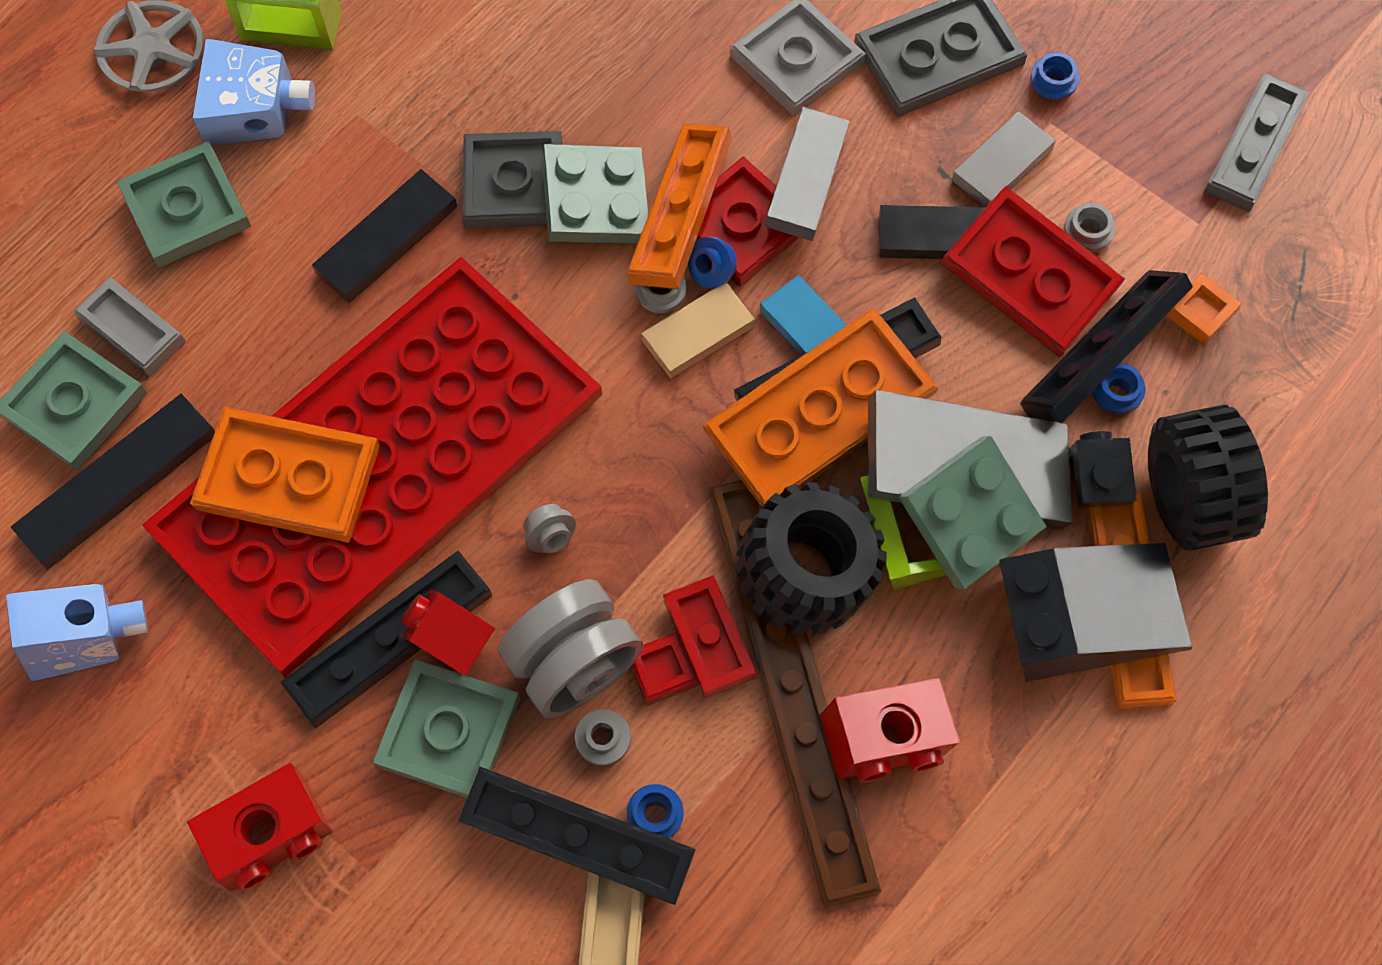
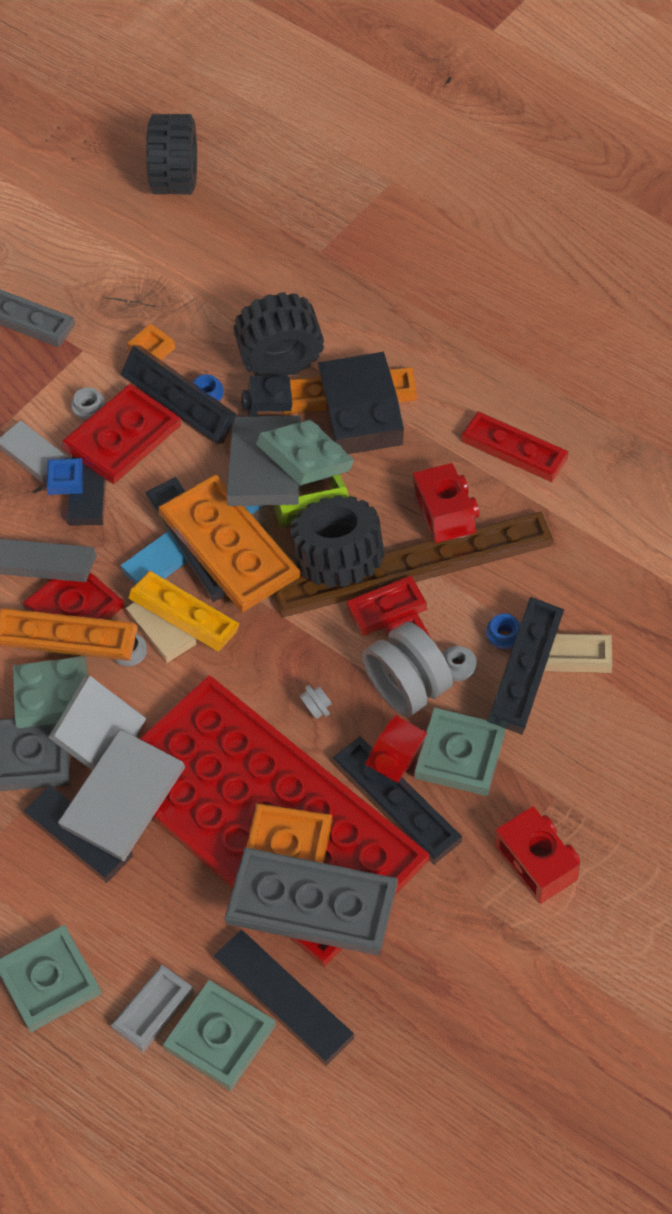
camera: 90 degrees left, 10 degrees down
light blue torso [6,584,148,681] -> none
blue plate [688,237,737,288] -> none
none -> blue tile [47,458,83,495]
none -> light grey tile [48,676,146,771]
none -> light grey tile [58,729,185,861]
none -> light orange tile [129,570,240,652]
none -> dark grey tile [224,847,398,956]
none -> red tile [461,411,569,483]

